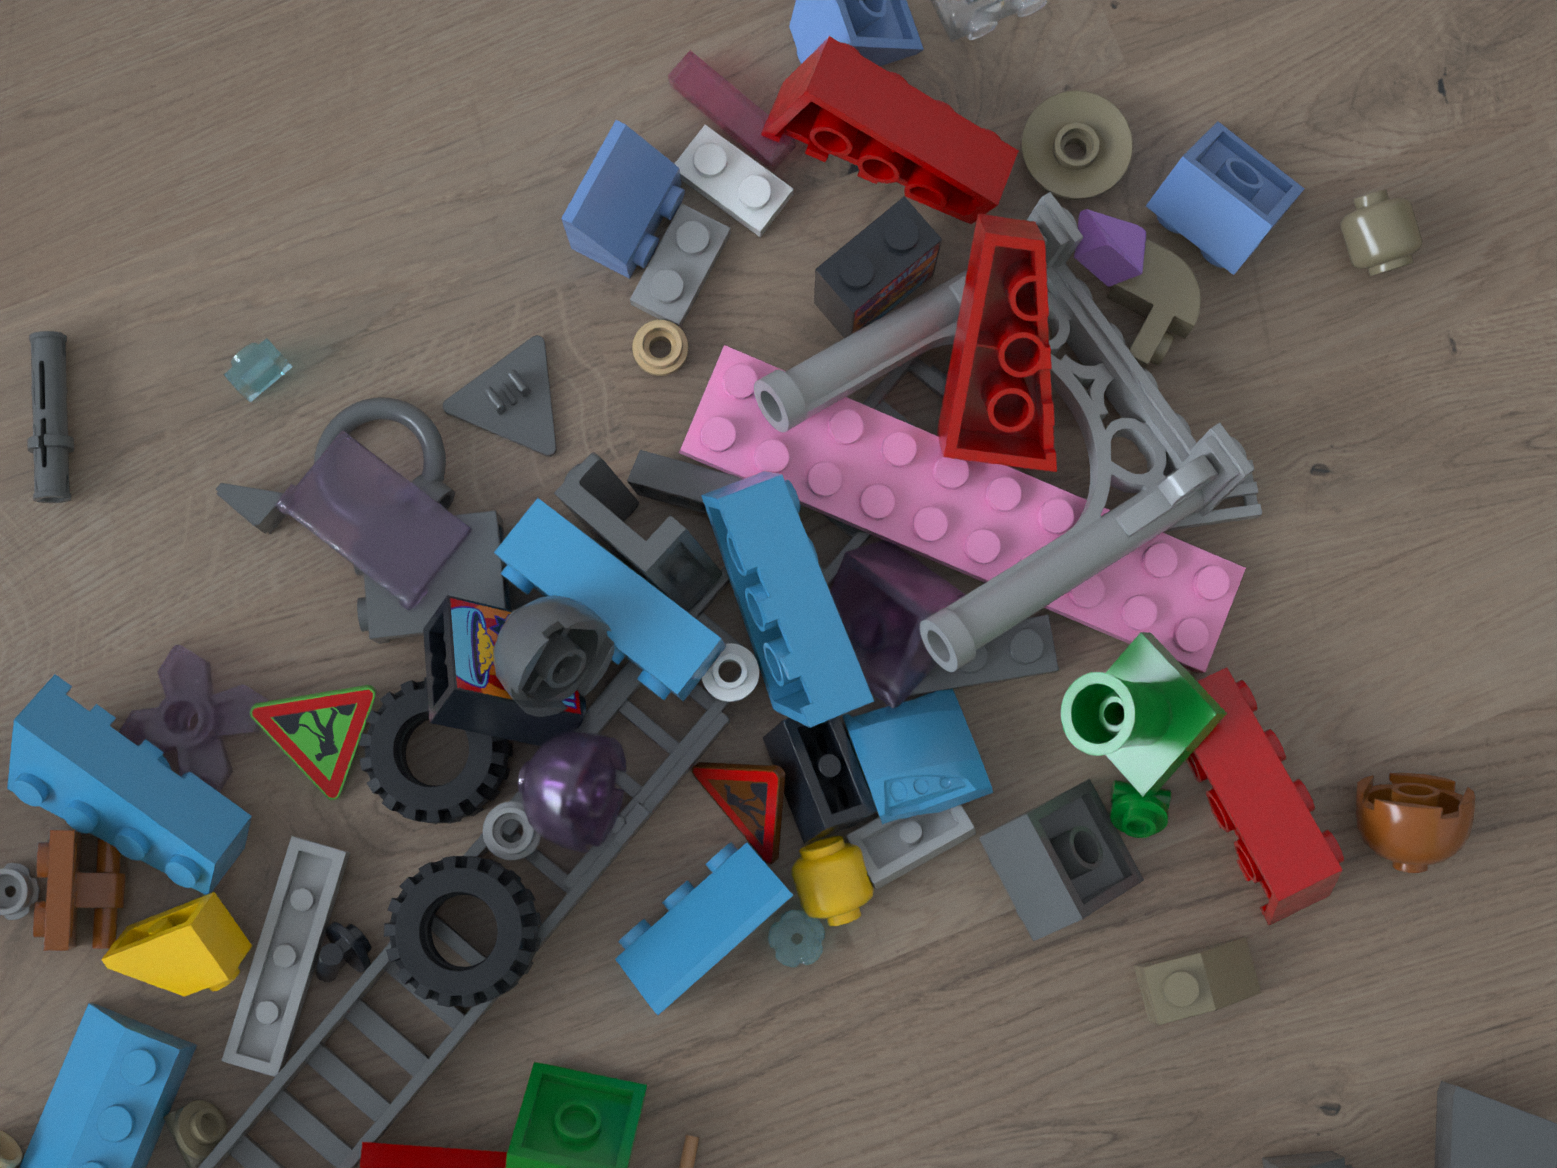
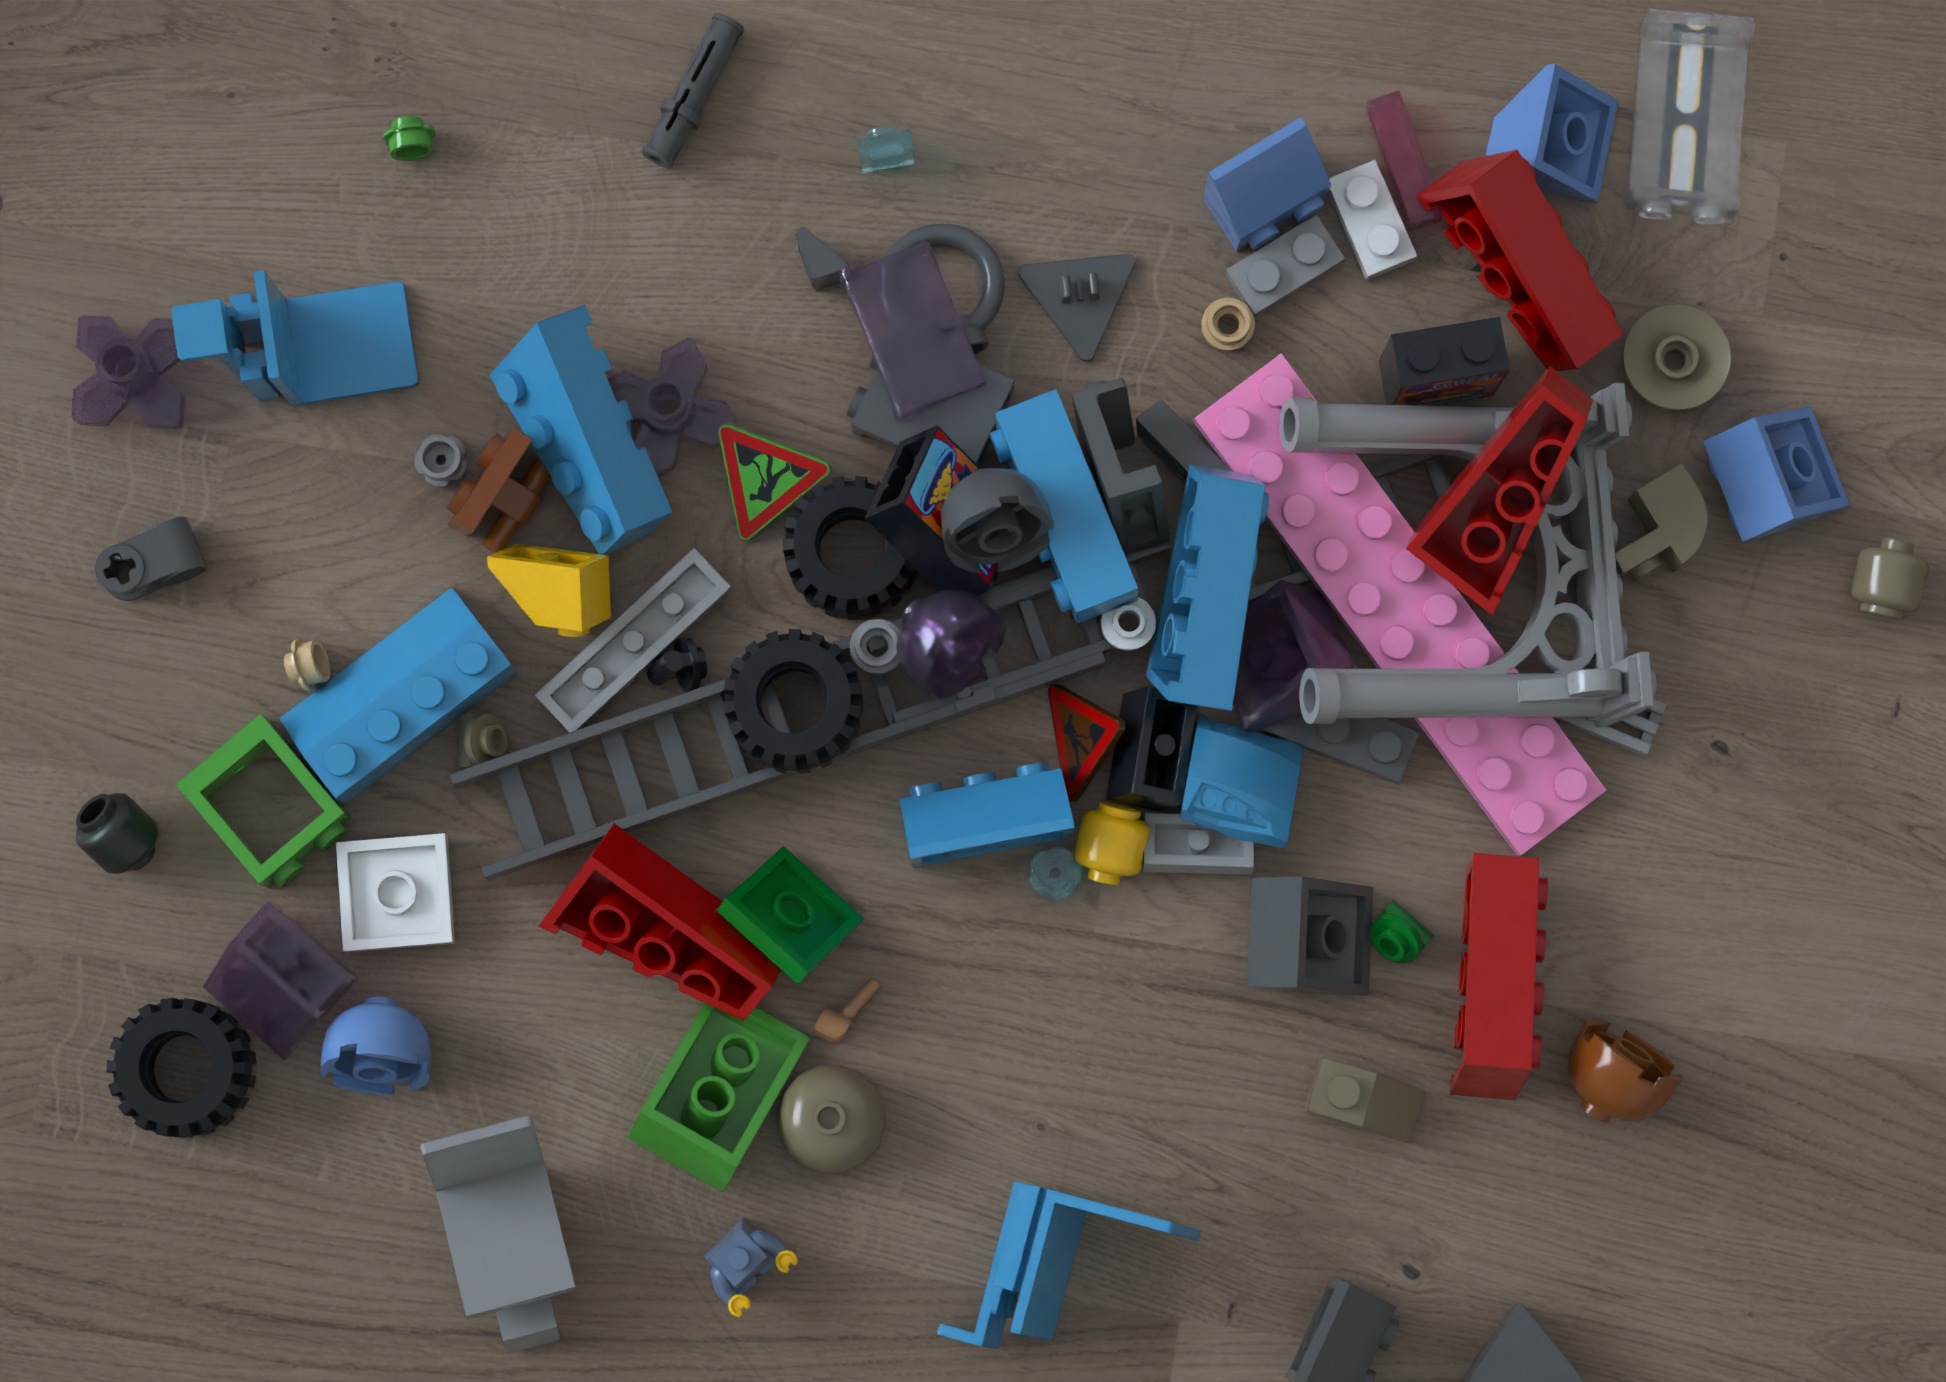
camera: 30 degrees right, 0 degrees up
green plant [1061,632,1227,797] -> none
medium lavender slope [1074,209,1146,287] -> none

